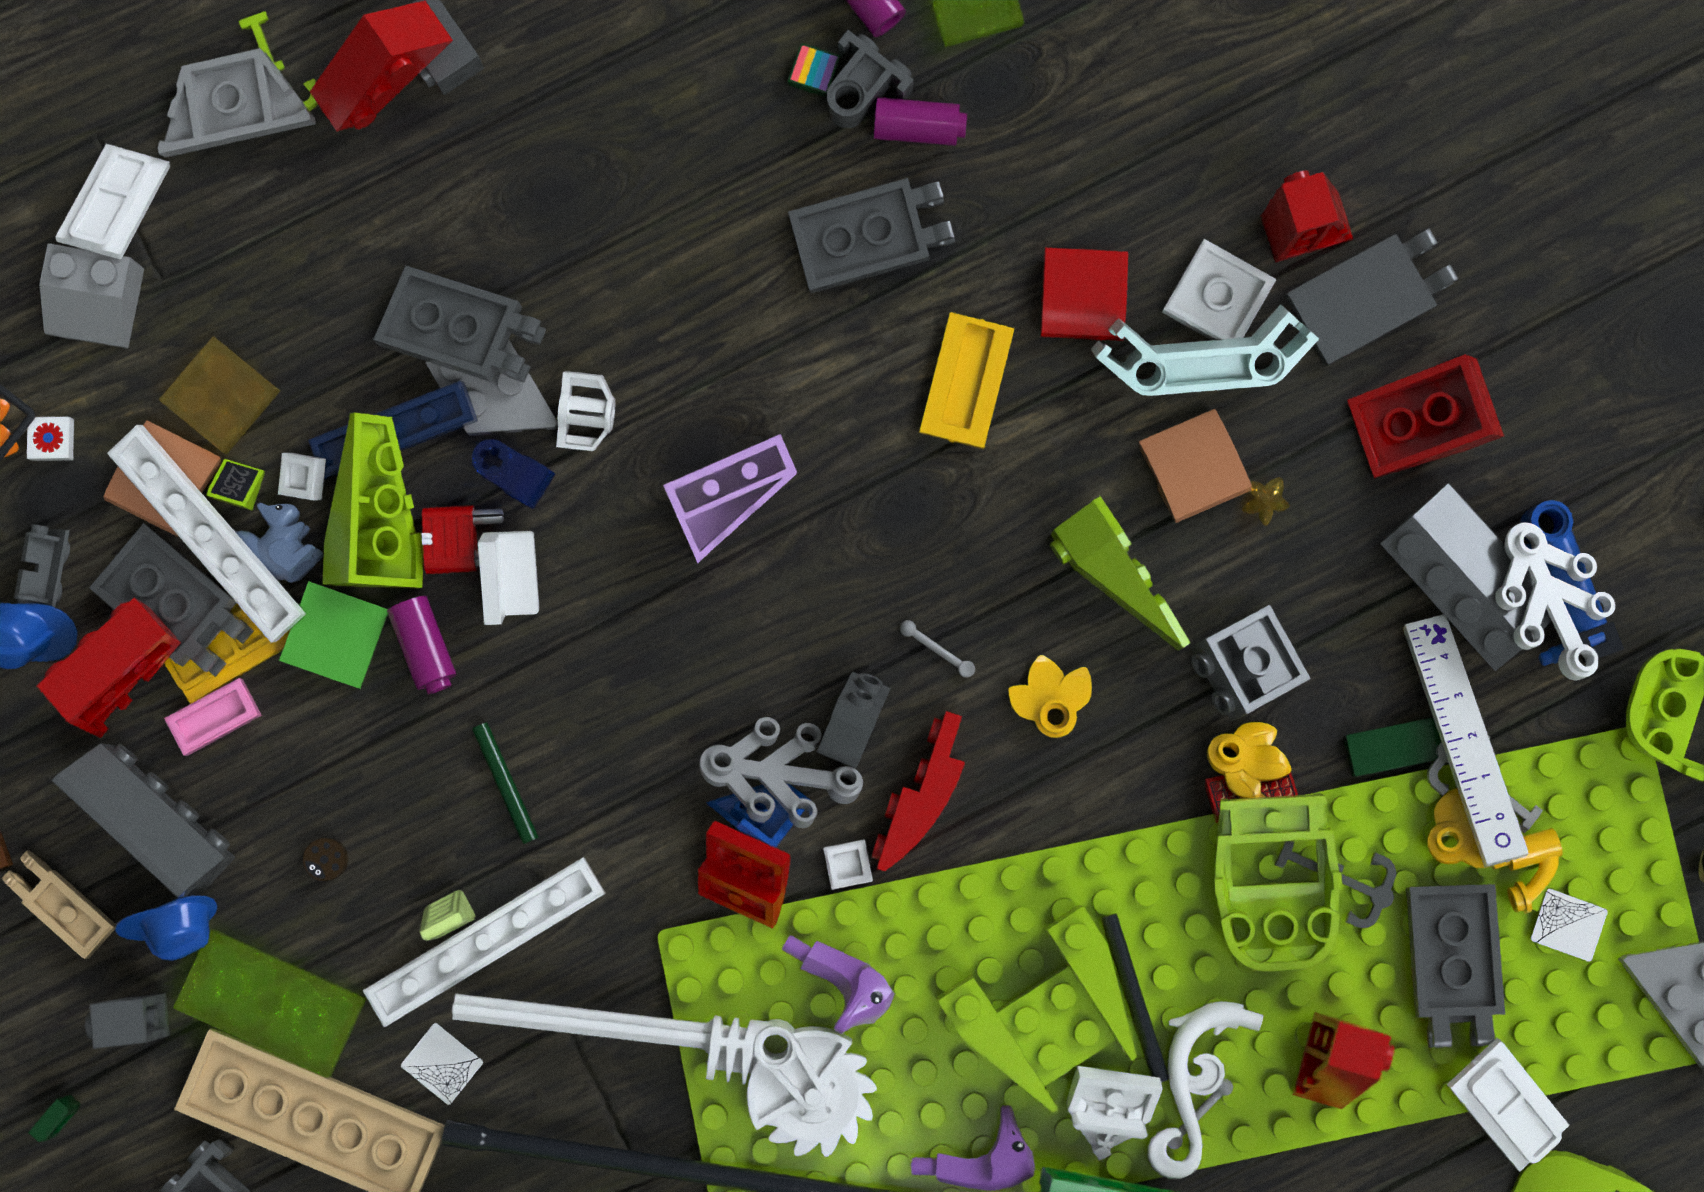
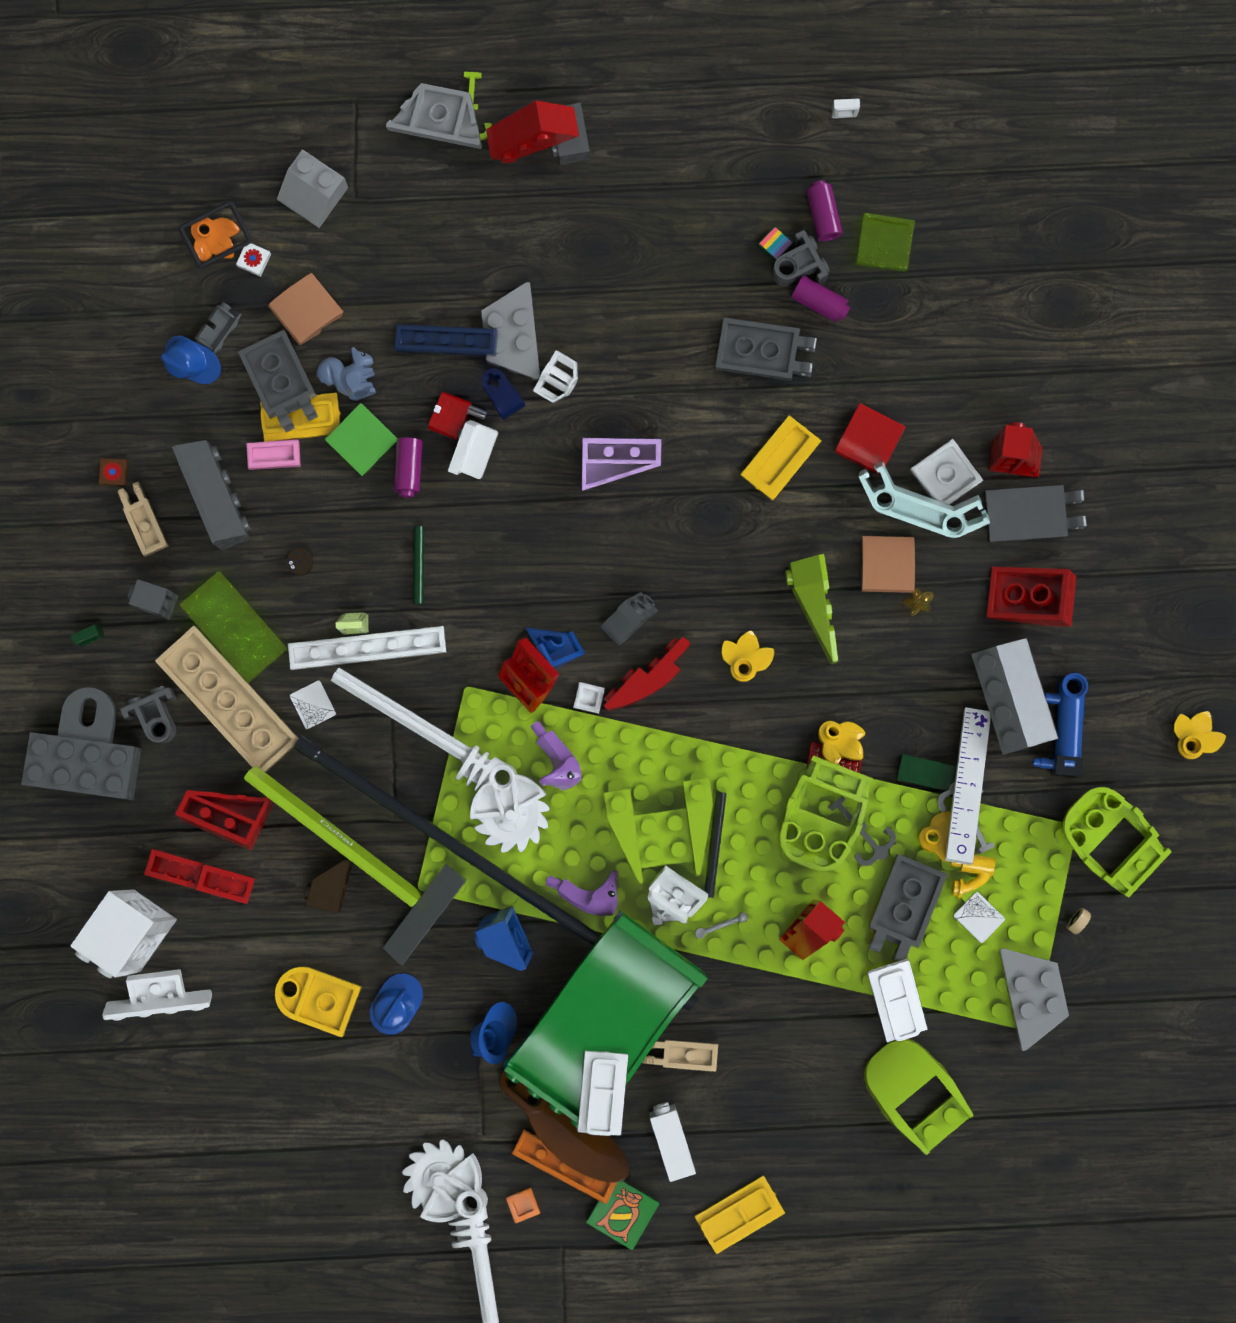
camera: 25 degrees right, 0 degrees up
red wedge [36,597,181,738] -> none
white piece [56,144,170,260] -> none
white tile [107,425,306,643] -> none
blue piece [115,896,218,961] -> none
clear yellow plate [159,336,280,455] -> none
slope [206,459,265,511] -> none
white tile [278,453,326,500] -> none
lime wedge [323,413,423,588] -> none
dark grey tile [373,265,546,382] -> none
light grey plant [699,717,863,828] -> none
light grey hinge [900,620,975,678] -> none
white plant [1148,1001,1263,1179] -> none
plate [1191,605,1311,722] -> none
white plant [1495,523,1615,680] -> none

